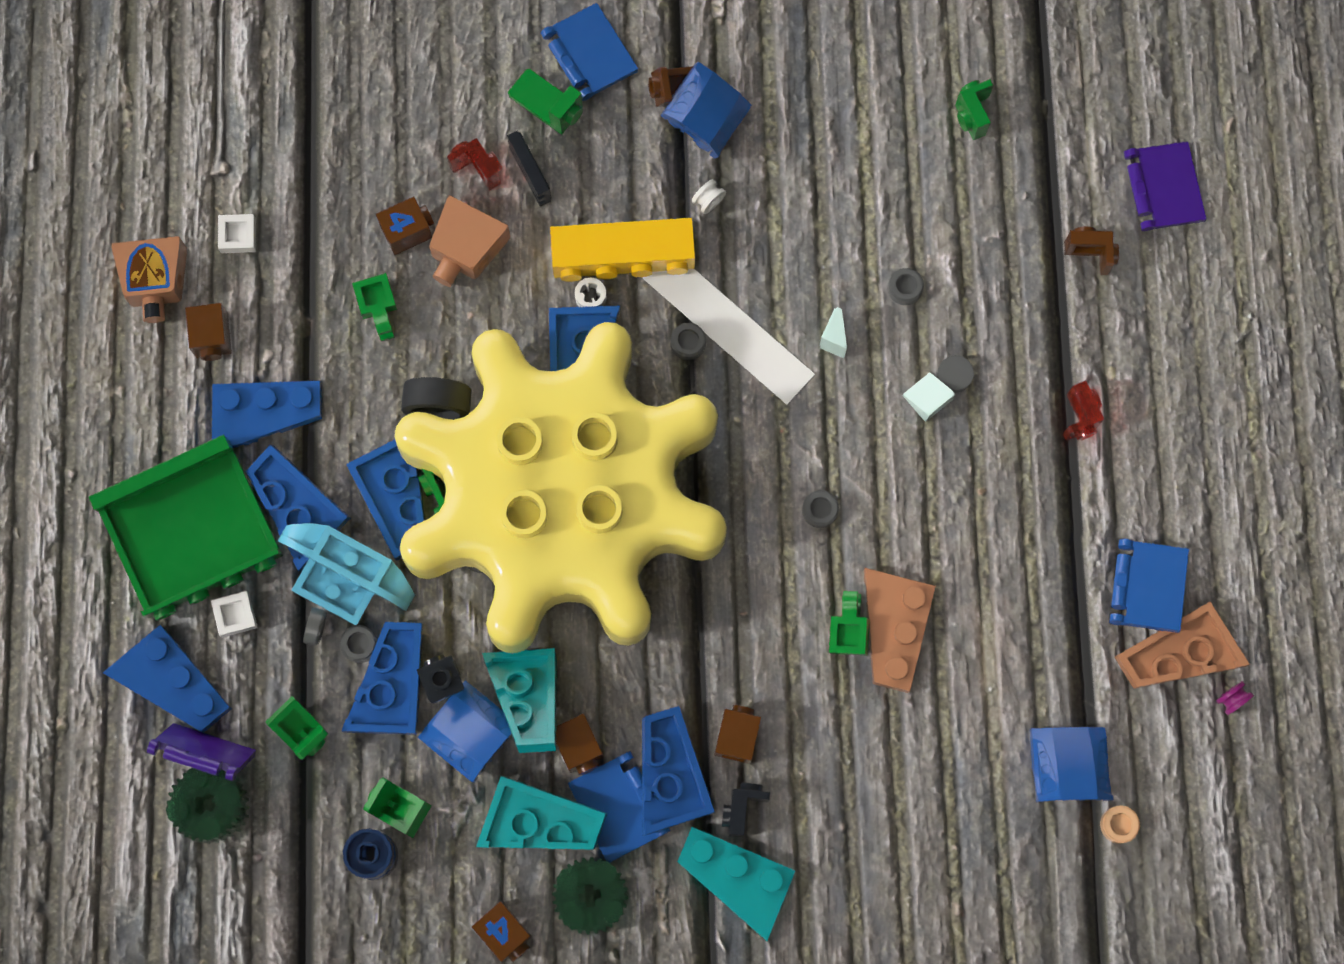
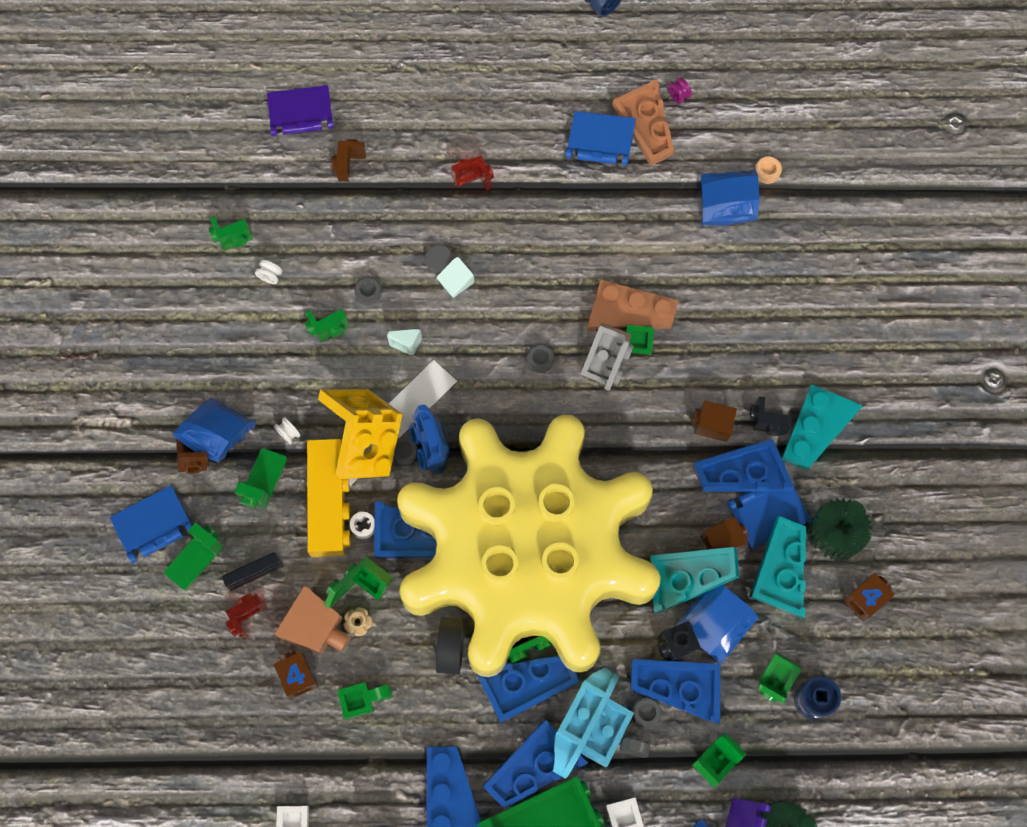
camera: 90 degrees left, 5 degrees down
none -> green bracket [234,448,287,509]
none -> white bush [255,260,283,284]
none -> green bracket [304,309,349,343]
none -> yellow bracket [318,389,403,479]
none -> green bracket [324,557,393,608]
none -> tan plate [344,607,372,636]
none -> blue slope [409,404,451,475]
none -> light grey bracket [581,323,634,391]

